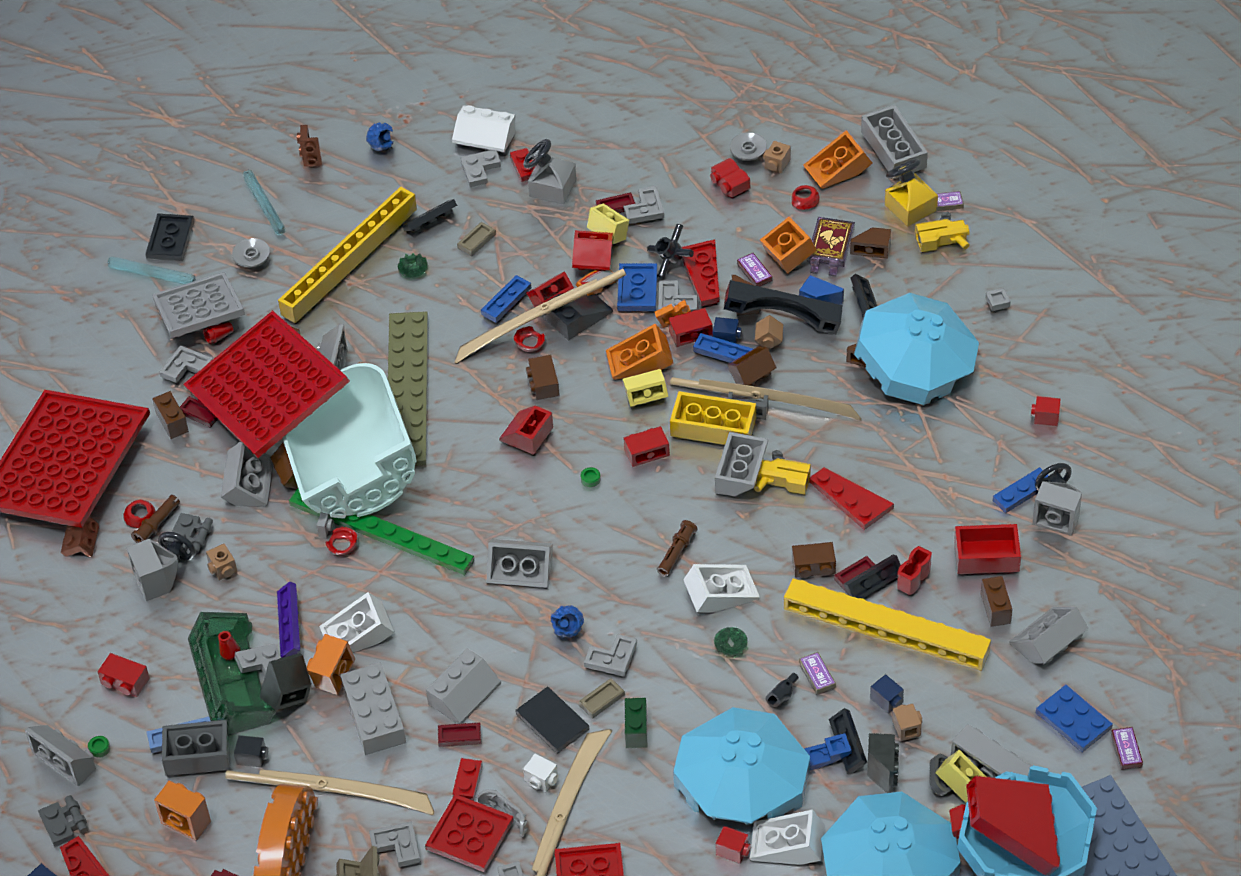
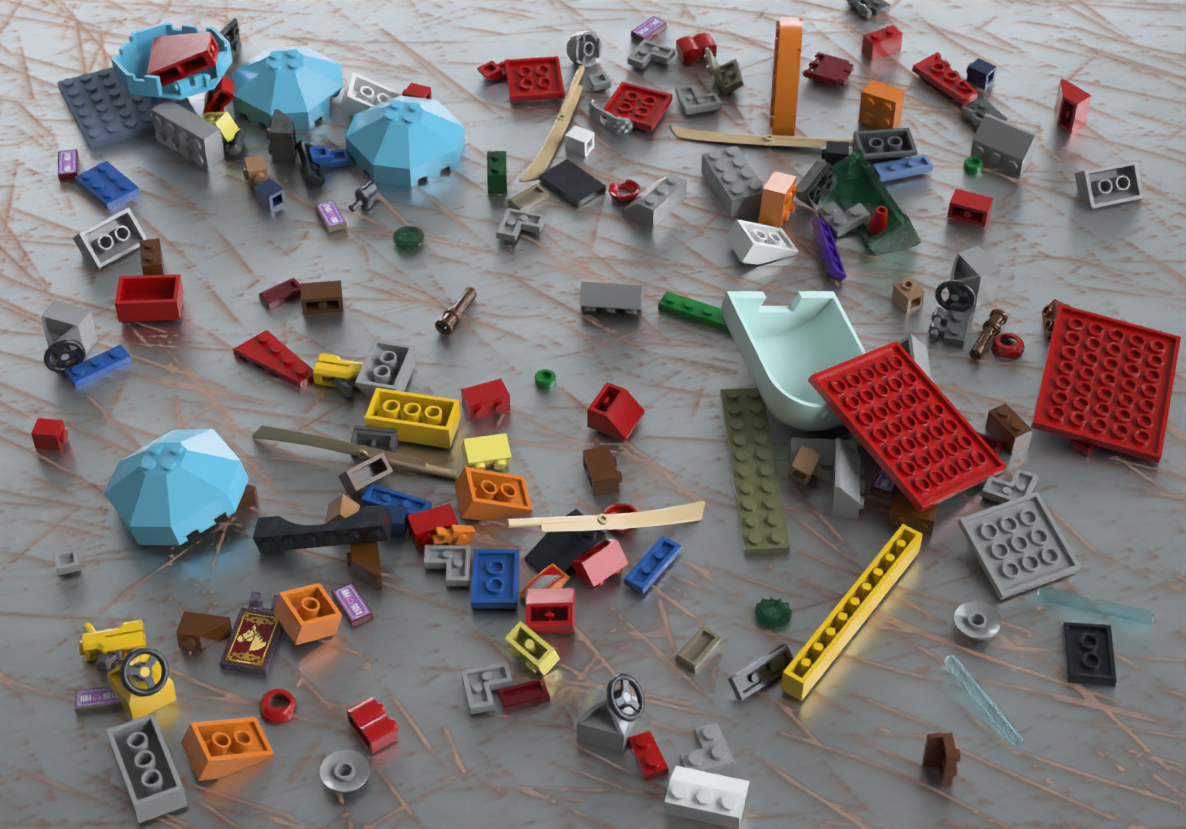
camera: 175 degrees right, 5 degrees down
blue piece [366,122,394,151] -> none
dark red tile [438,722,481,747] -> none
red plate [452,758,483,801] -> none
blue piece [551,605,584,638] -> none
black bar [647,224,694,279] -> none
red wing [682,239,720,306] -> none
white slope [683,564,760,612] -> none
medium nougat brick [763,141,791,173] -> none
yellow brick [784,578,991,671] -> none
blue slope [799,275,844,305] -> none
black plate [844,555,901,599] -> none
black plate [850,273,877,318] -> none
red brick [897,546,932,595] -> none
none -> red piece [609,179,640,203]

